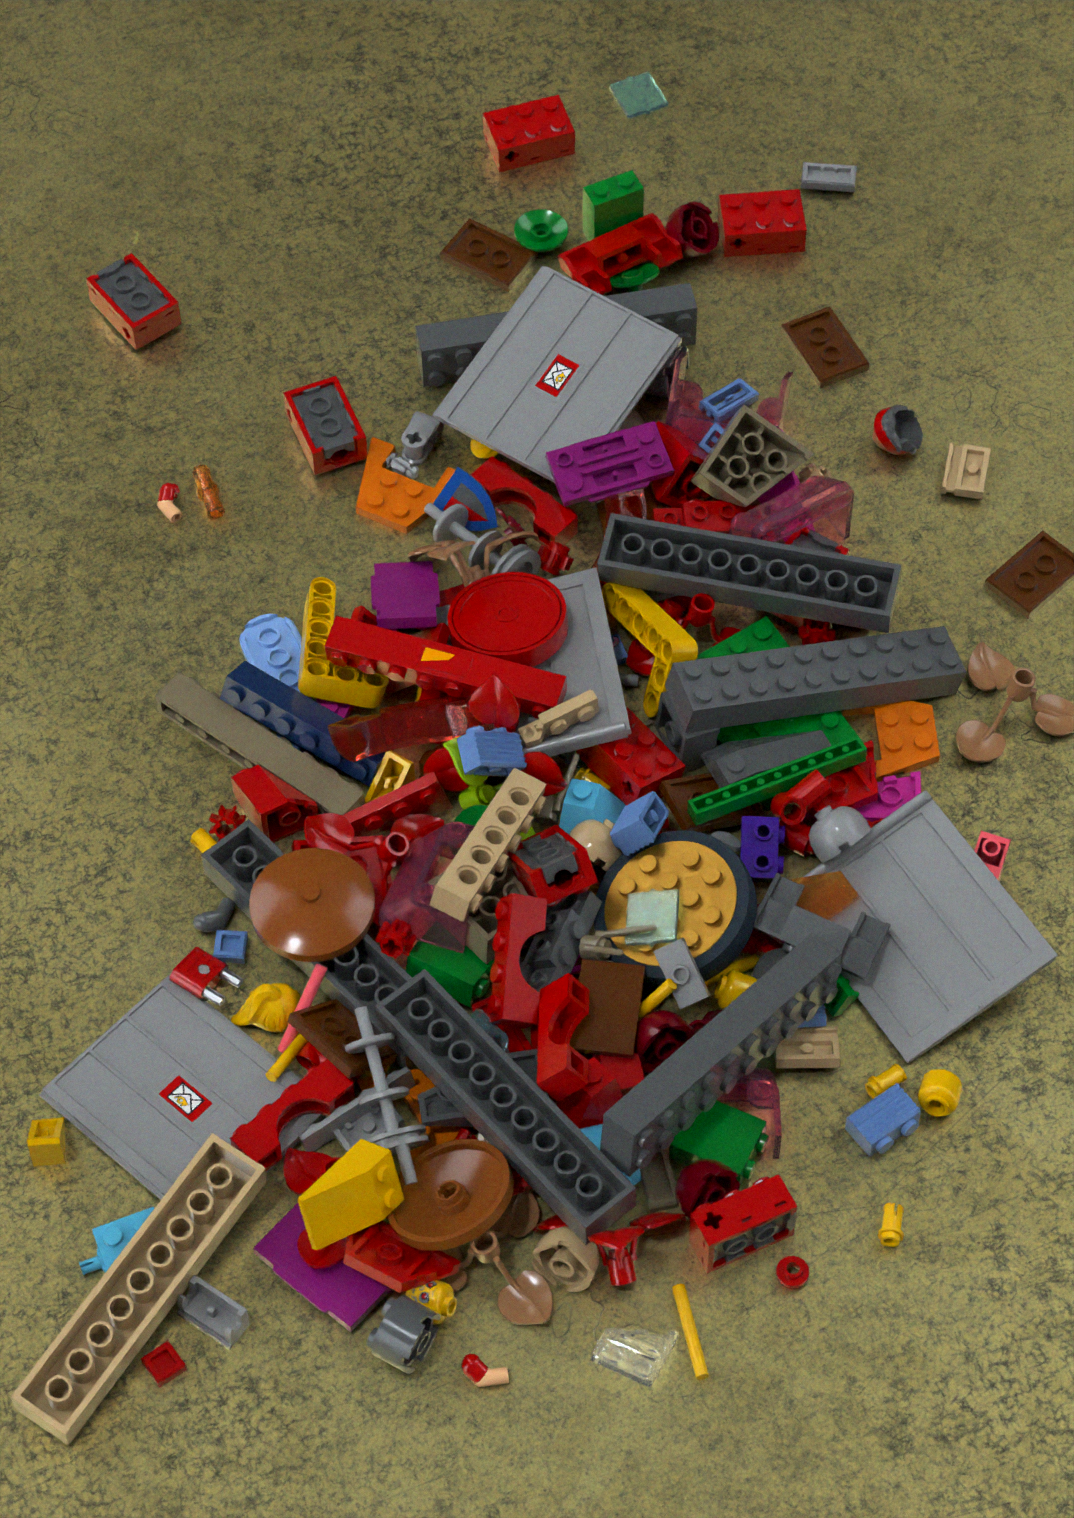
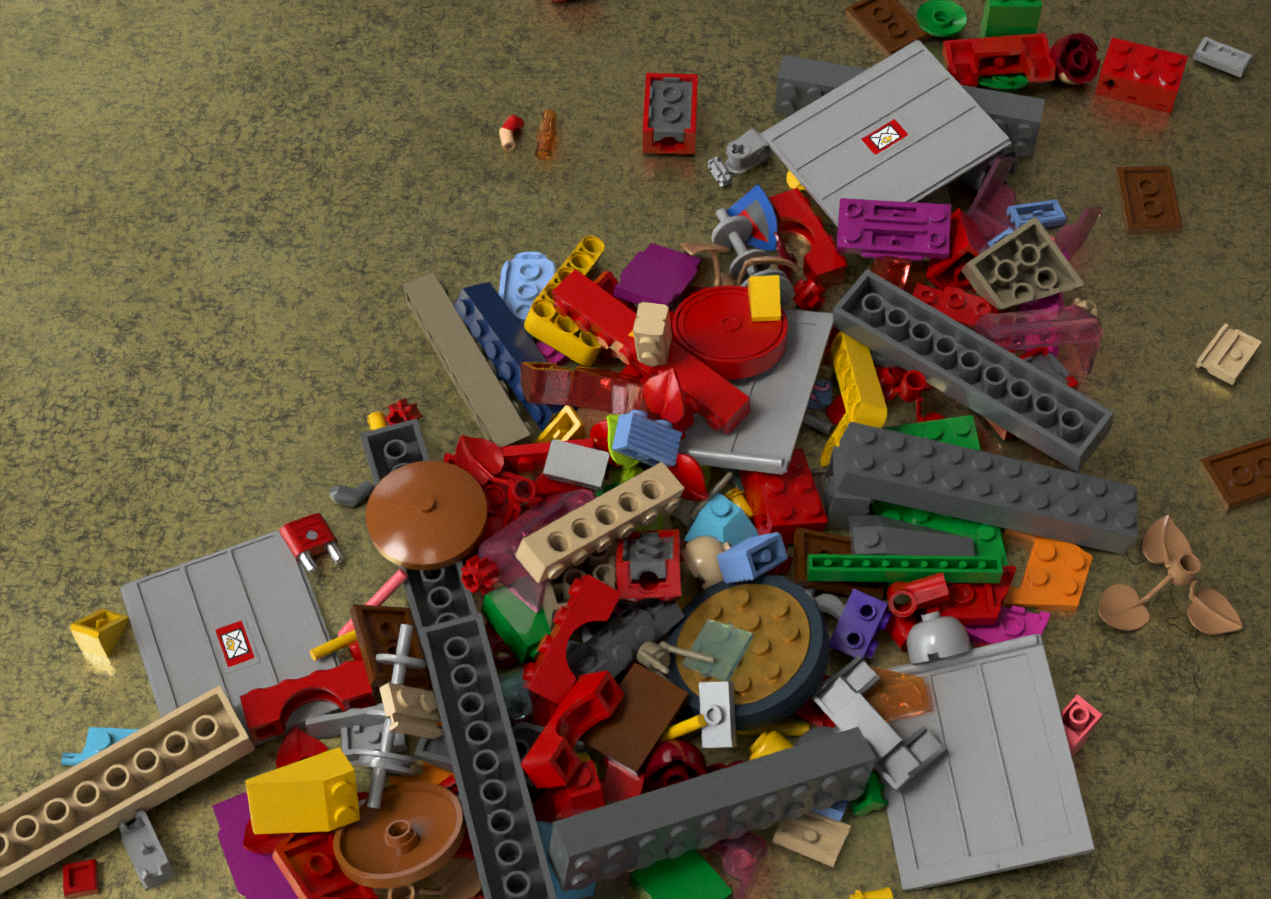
camera: 25 degrees right, 0 degrees up
medium blue tile [213,930,248,964] -> none
red slope [231,765,319,843] -> none
yellow hair [231,983,301,1033] -> none
orange wing [356,437,455,534] -> none
tan hinge [518,689,599,748] -> none
red gear [799,618,836,645] -> none
dark grey hair [872,404,924,455] -> none
none -> tan plate [379,682,444,739]
none -> light grey panel [543,439,610,492]
none -> tan brick [633,302,672,366]
none -> yellow slope [747,275,781,322]

